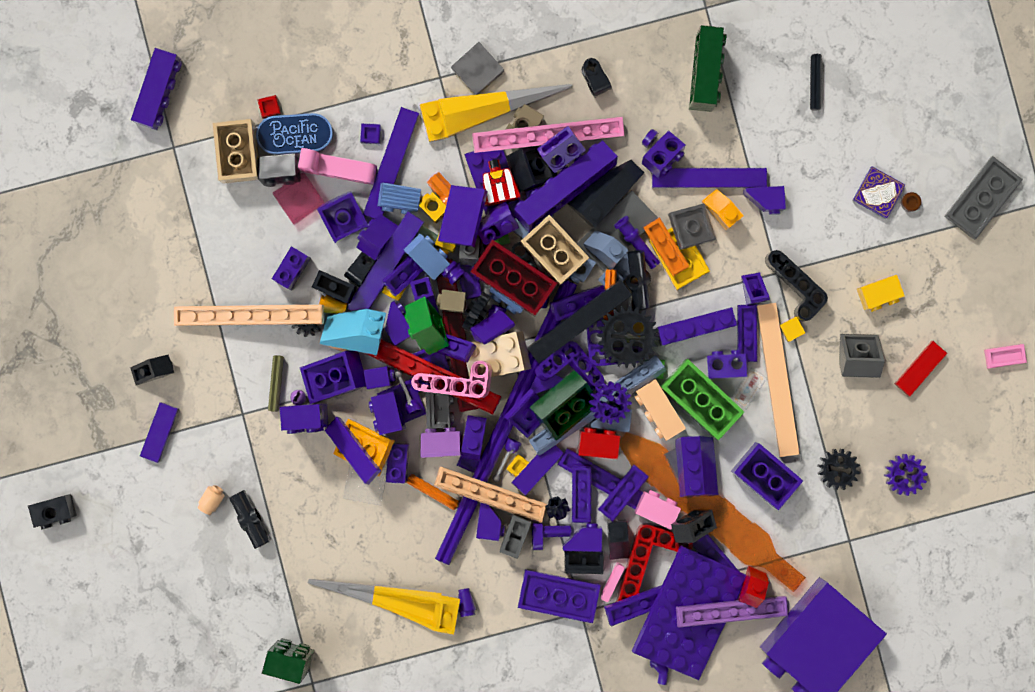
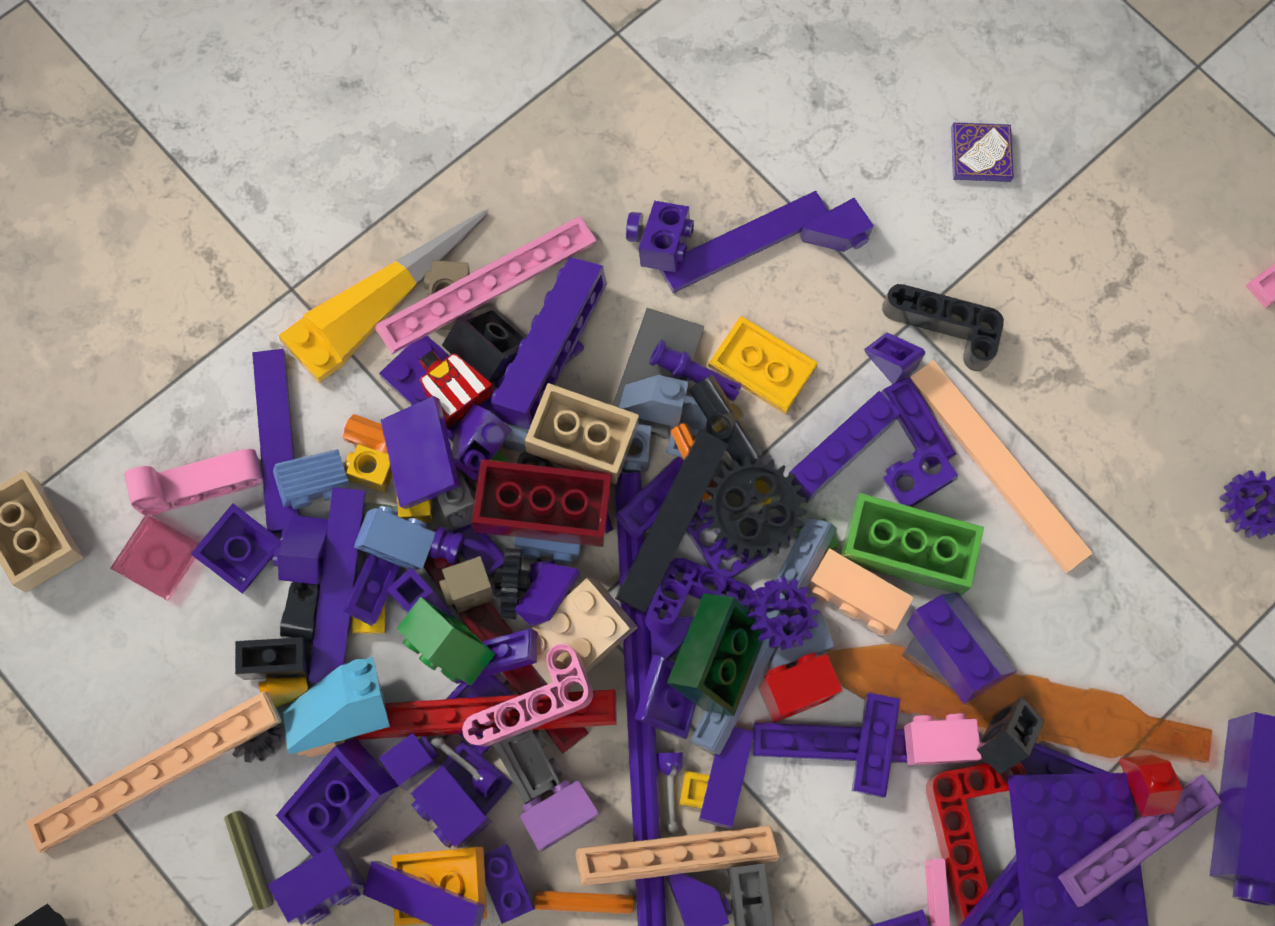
camera: 35 degrees left, 15 degrees down
tile [256,113,333,155] -> none
red tile [257,95,281,119] -> none
brick [257,153,301,187] -> none
dark purple brick [271,246,311,290] -> none
medium lavender hinge [290,390,306,405] -> none
dark purple tile [360,123,381,144] -> none
dark purple slope [385,301,410,346] -> none
flat silver tile [451,42,504,95] -> none
dark purple tile [456,455,482,473] -> none
dark purple brick [461,415,487,461] -> none
dark purple piece [532,523,571,550] -> none
dark purple brick [537,126,586,173] -> none
black gear [545,496,570,521] -> none
dark purple slope [562,523,602,552] -> none
black hinge [564,551,604,574] -> none
black wedge [567,159,645,228] -> none
dark purple tile [572,465,592,523] -> none
black piece [581,58,612,97] -> none
black slope [606,520,629,560] -> none
orange tile [643,217,690,277] -> none
flat silver tile [668,203,716,250] -> none
dark green brick [689,25,727,112] -> none
light orange slope [701,189,744,230] -> none
clear tile [731,367,768,410] -> none
dark purple brick [731,442,803,510] -> none
yellow tile [780,317,805,342] -> none
black axle [810,53,822,111] -> none
black gear [817,448,861,490] -> none
dark grey slope [839,334,885,378] -> none
yellow brick [857,275,905,312] -> none
red tile [894,341,947,396] -> none
reddish brown tile [901,192,921,212] -> none
dark grey tile [944,156,1023,240] -> none

